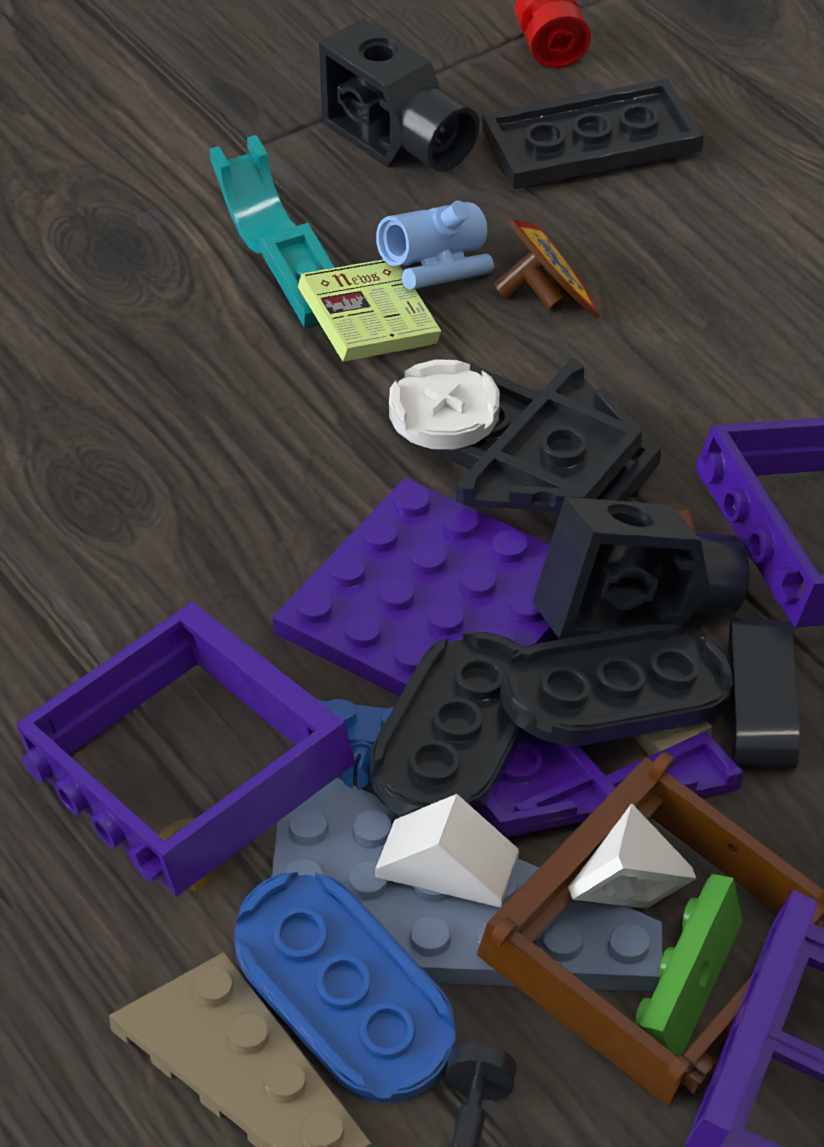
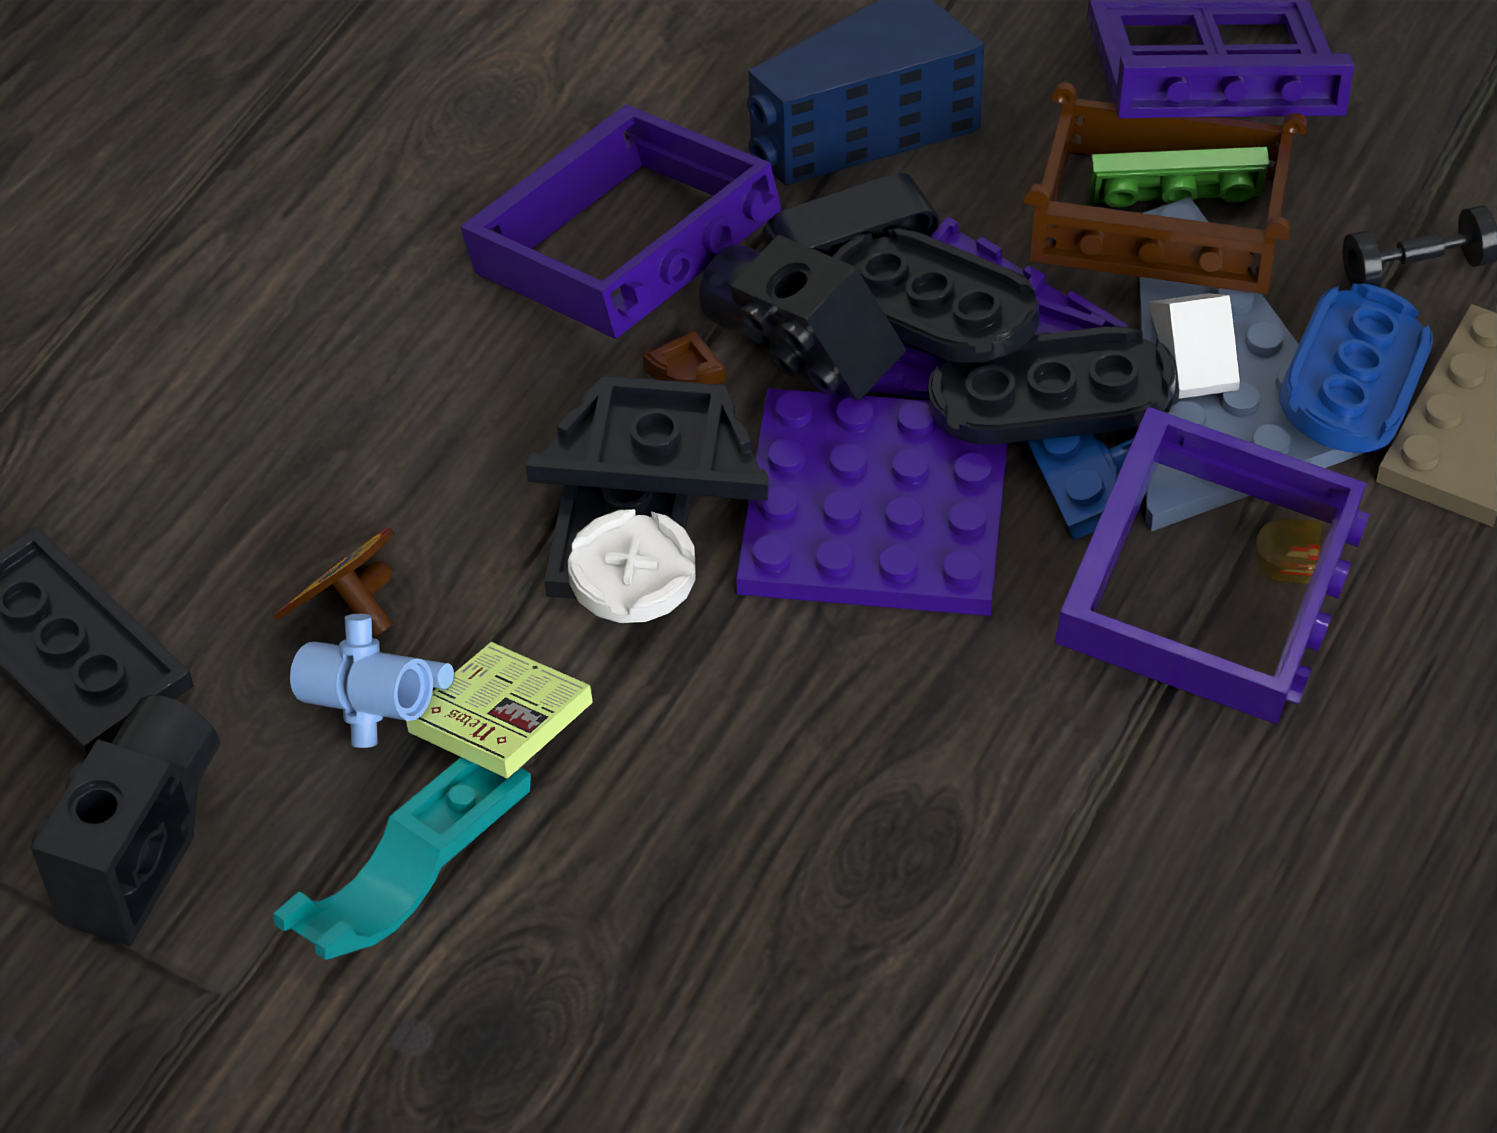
camera: 115 degrees left, 5 degrees up
white slope [568,804,696,909] -> none

